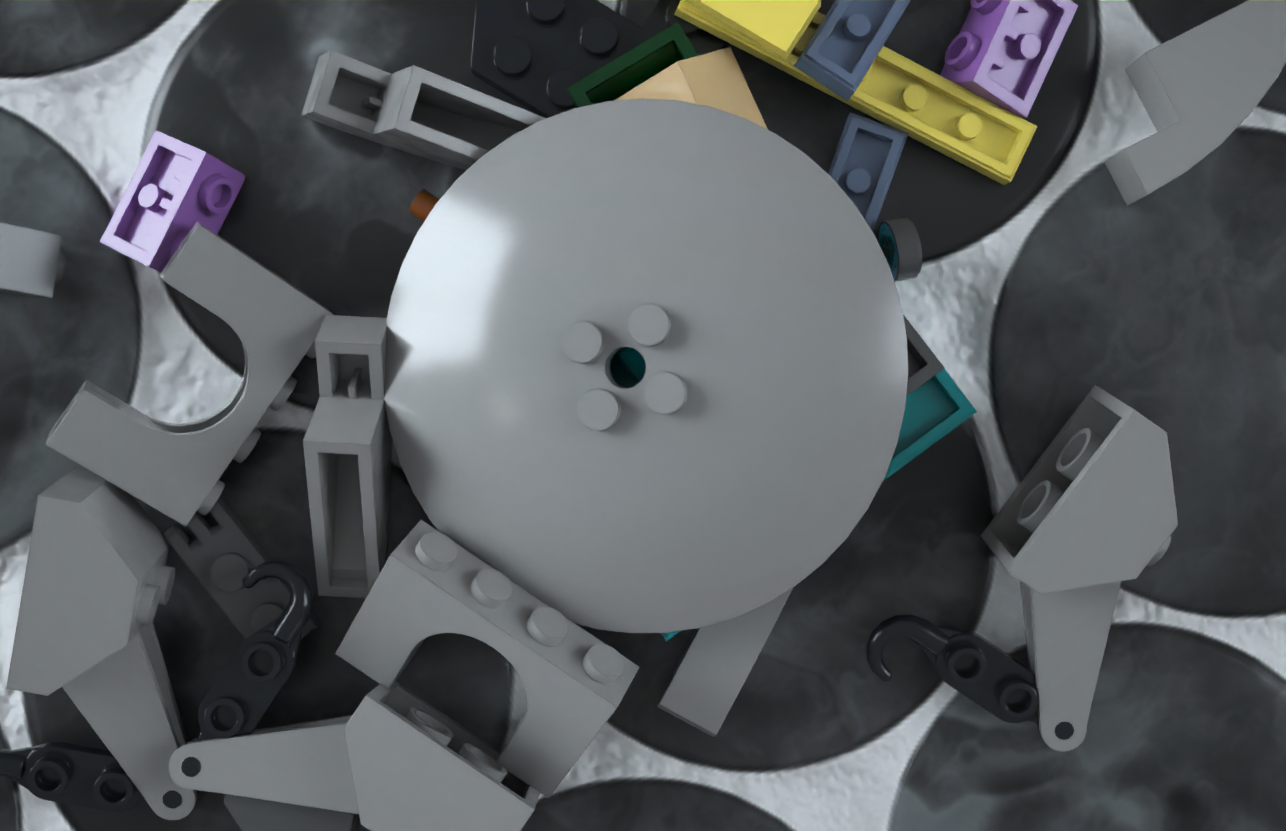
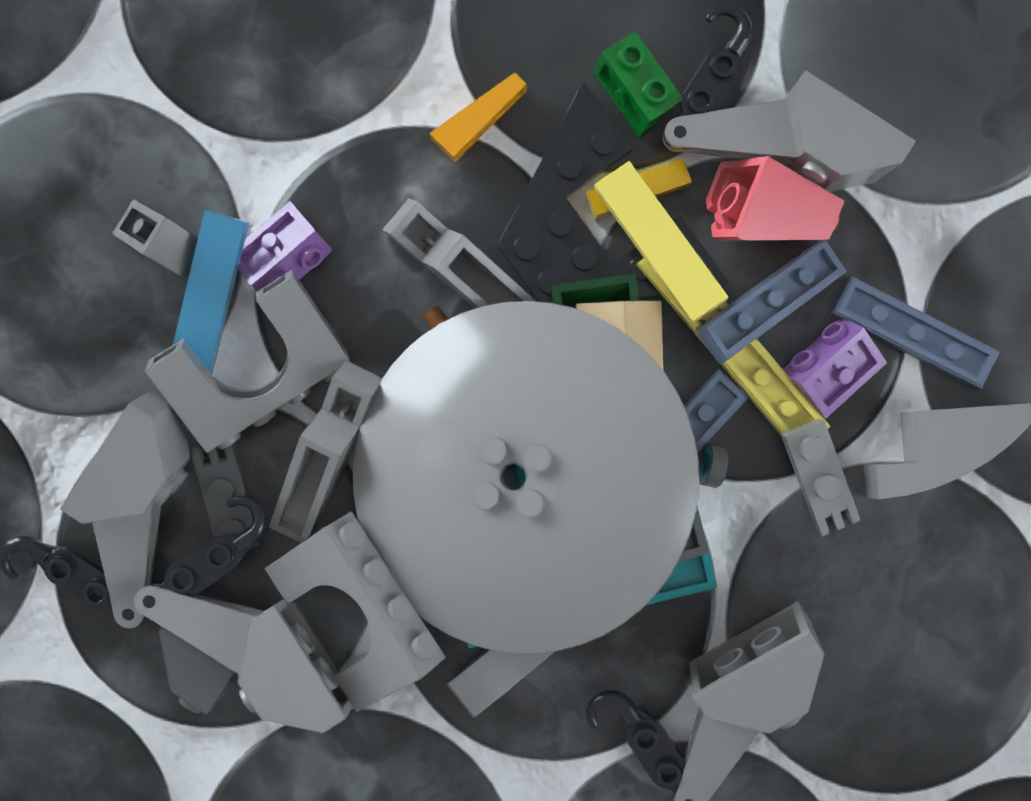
camera: 20 degrees right, 0 degrees up
none -> dark azure tile [173,210,249,375]
none -> light grey hinge [781,418,860,537]

